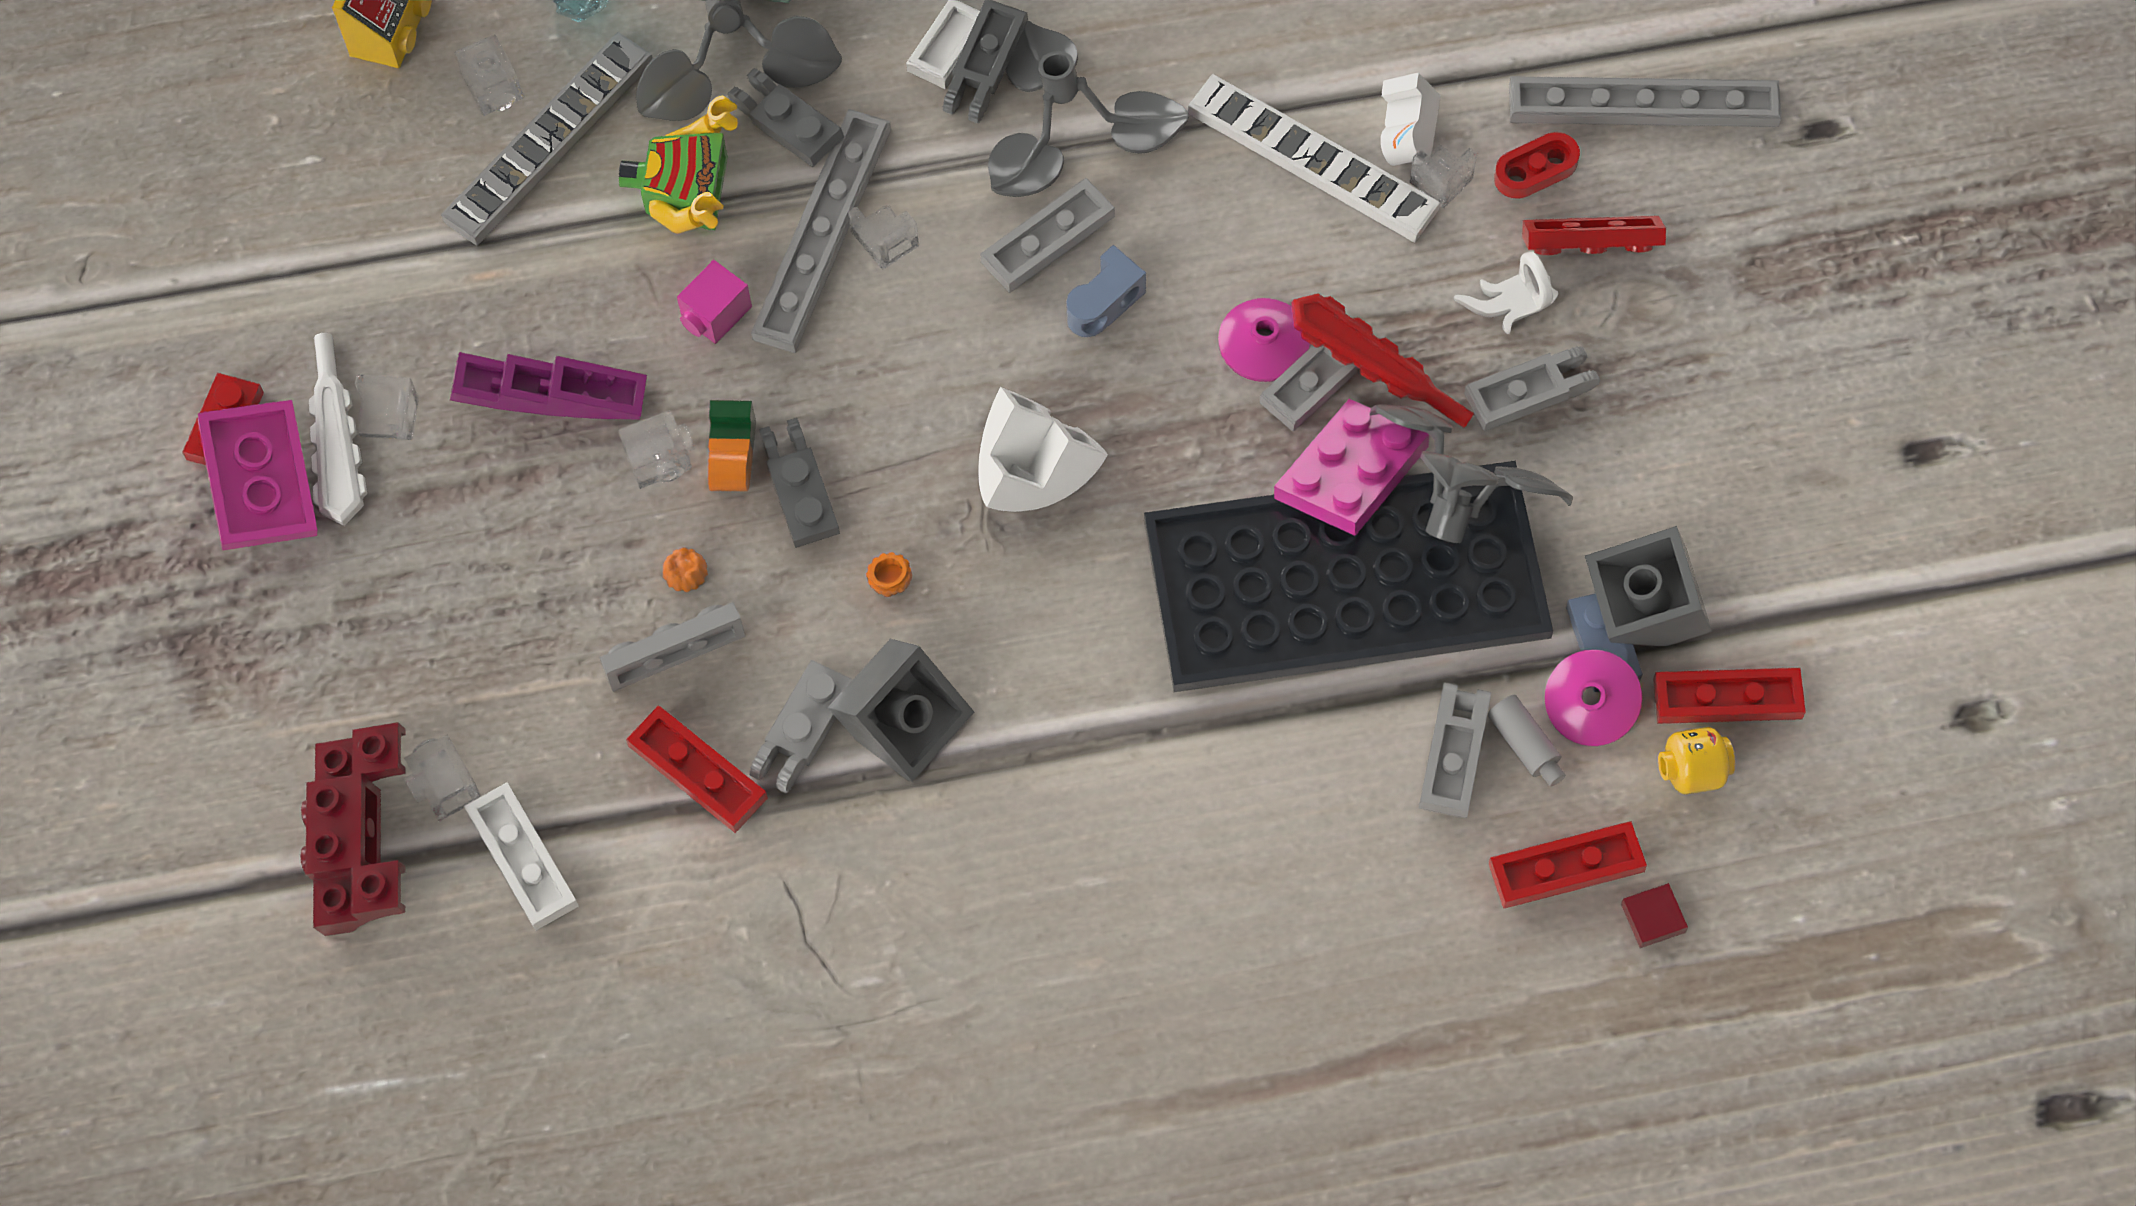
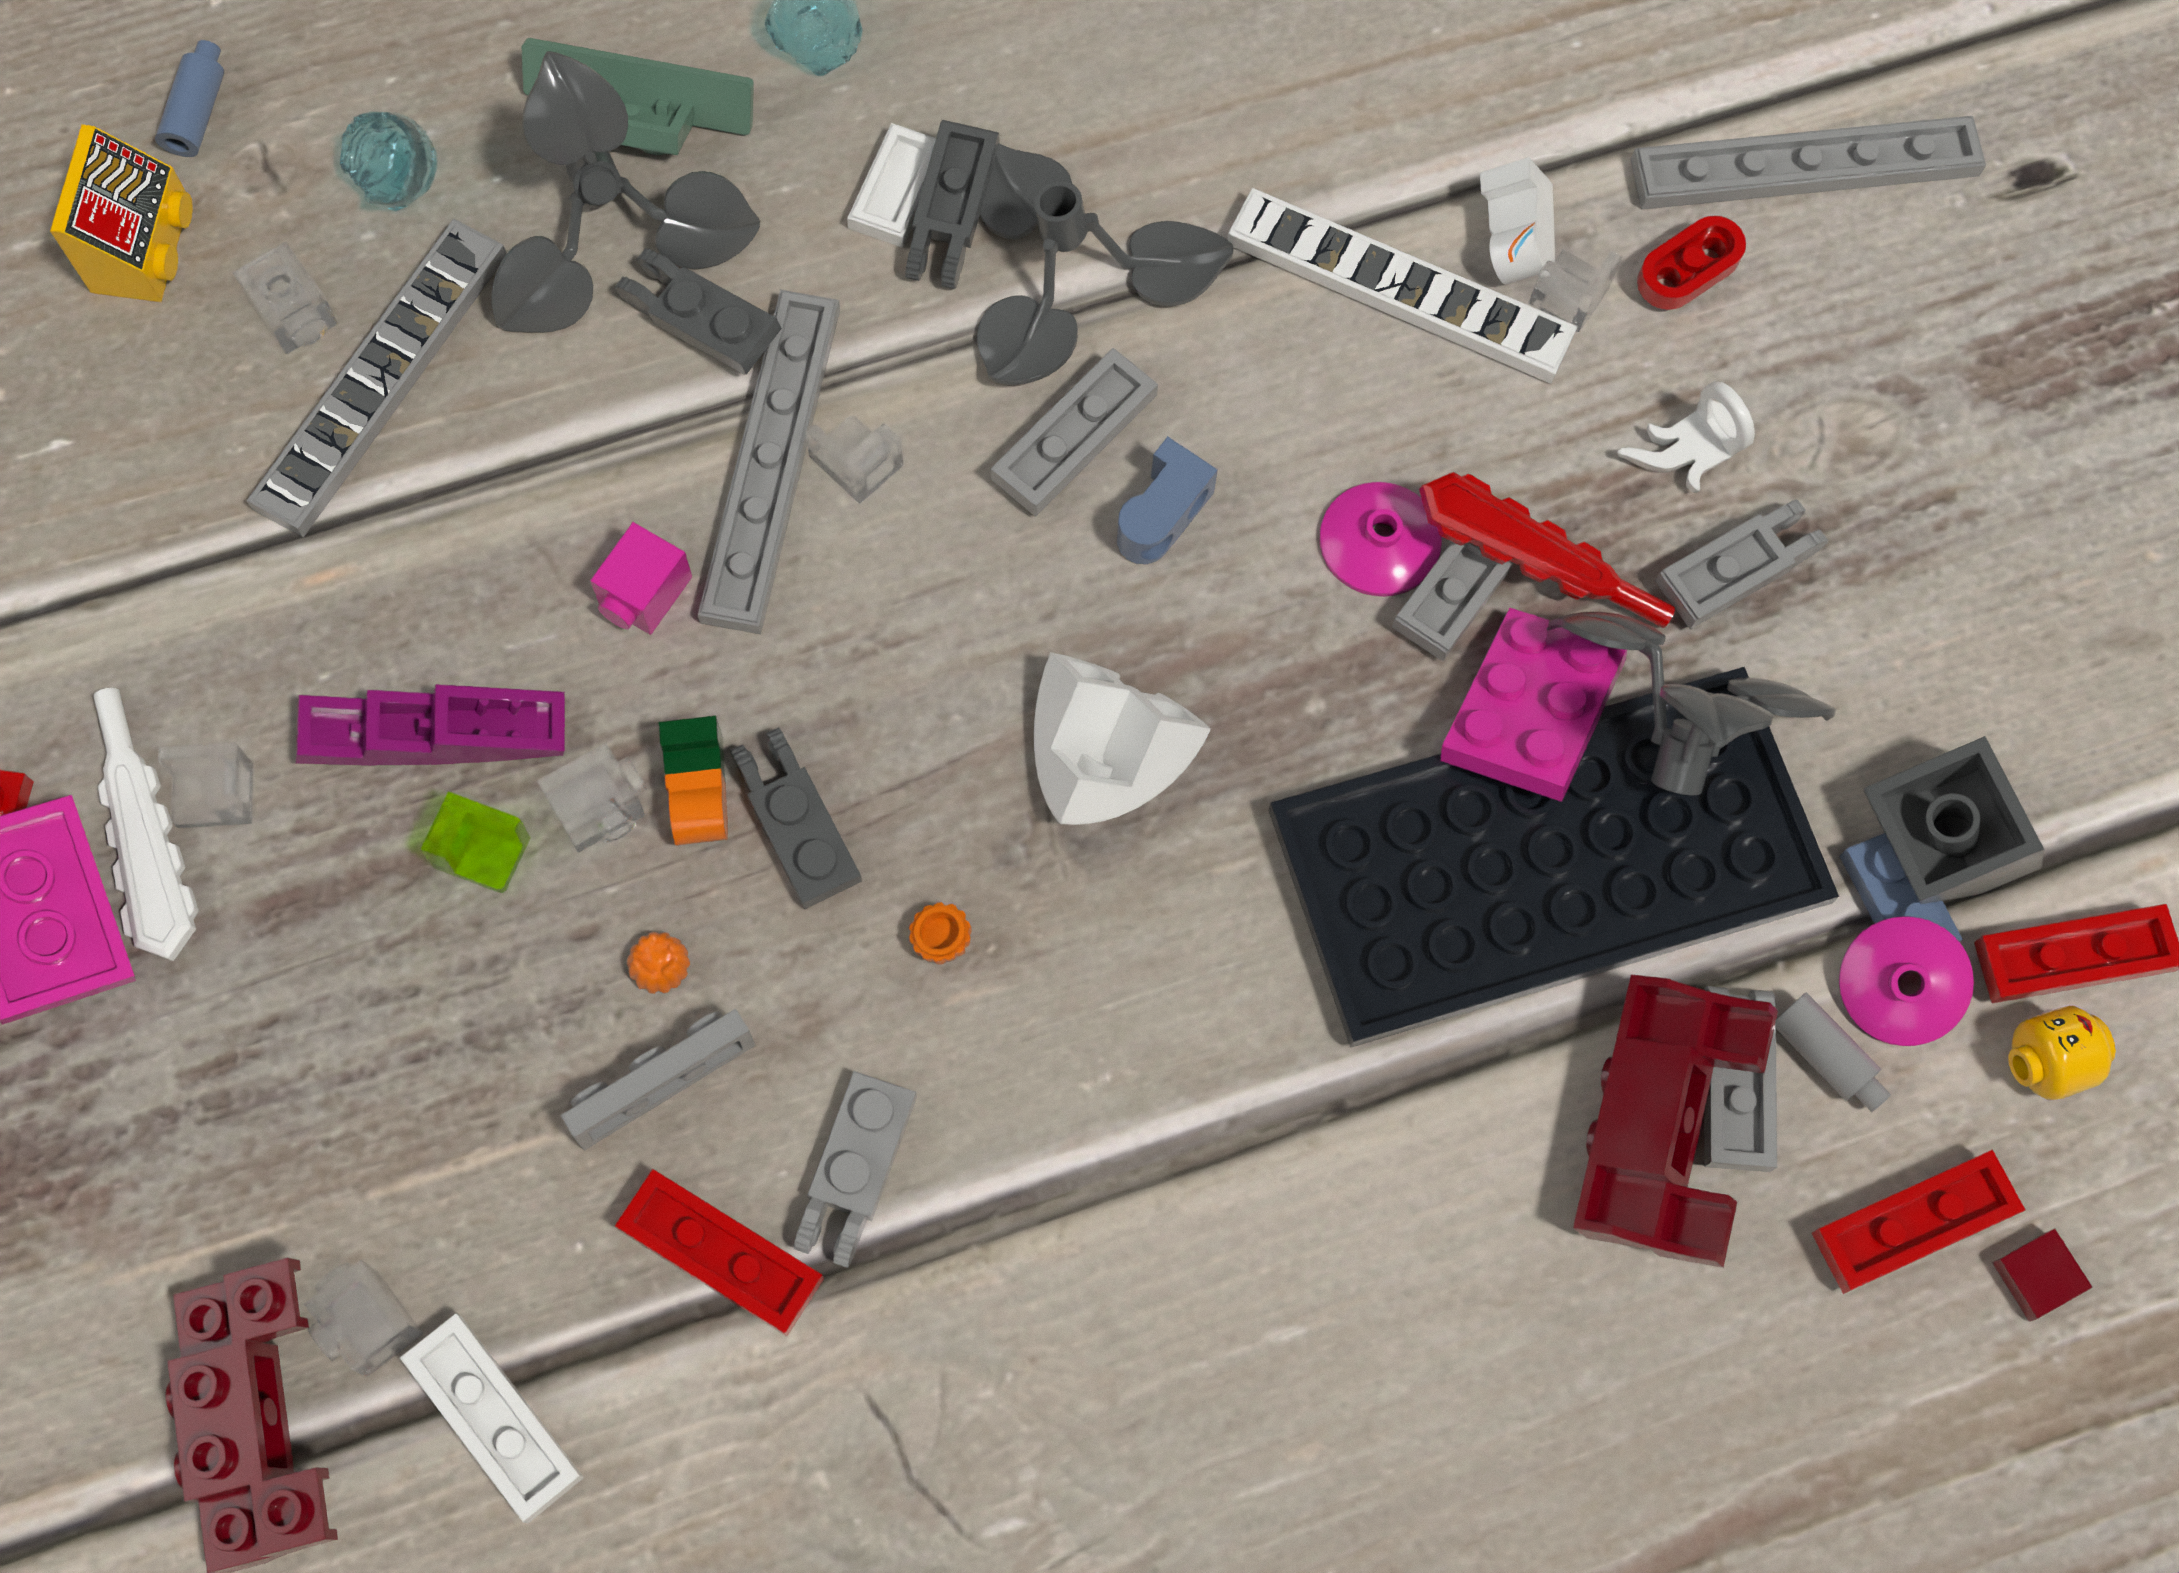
camera: 15 degrees left, 5 degrees up
torso [619,96,738,234] -> none
dark grey slope [828,638,974,782] -> none
red plate [1522,216,1666,256] -> none
none -> clear neon green panel [421,791,531,893]
none -> dark red bracket [1573,974,1778,1268]

